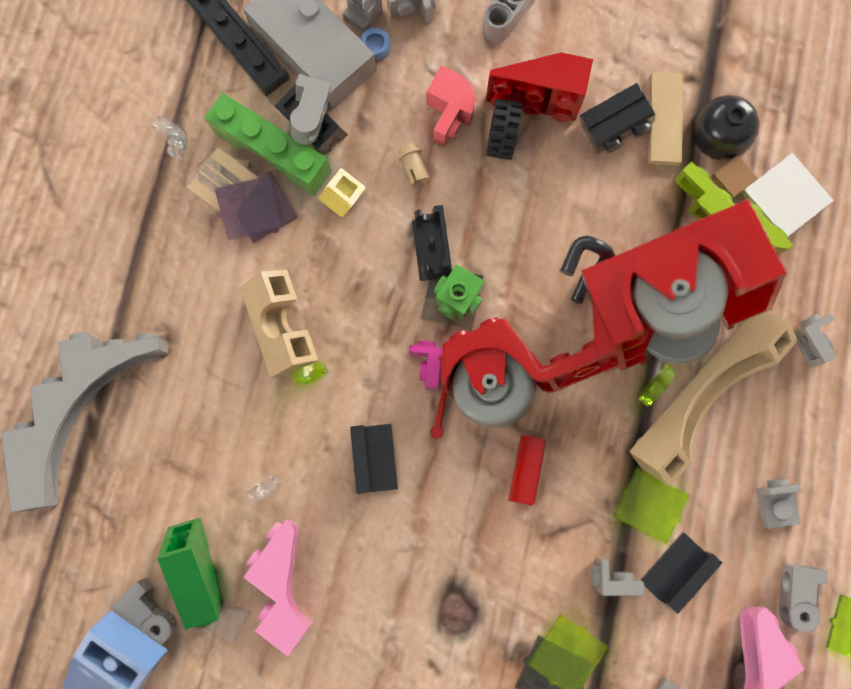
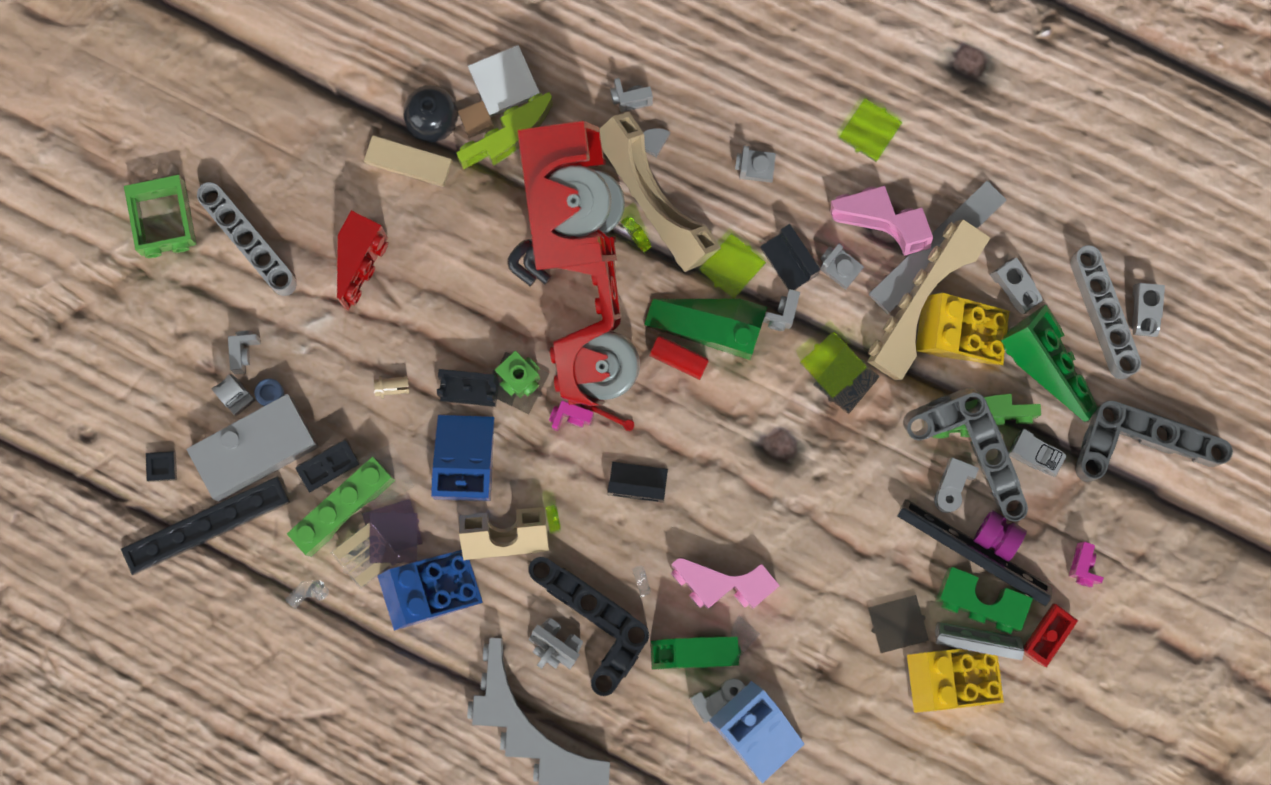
camera: 80 degrees left, 0 degrees up
light grey leg [290,74,331,145] -> none
light yellow slope [318,168,366,217] -> none
coral brick [426,65,475,147] -> none
black tyre [486,99,522,160] -> none
black brick [580,82,655,154] -> none
light grey leg [779,563,828,633] -> none
none -> blue slope [378,550,483,631]
none -> blue slope [431,415,495,501]
none -> black beam [528,557,649,696]
none -> light grey hips [528,618,583,669]
none -> light grey tile [643,128,670,158]
none -> green wedge [644,299,767,360]
none -> light grey bracket [820,243,864,290]

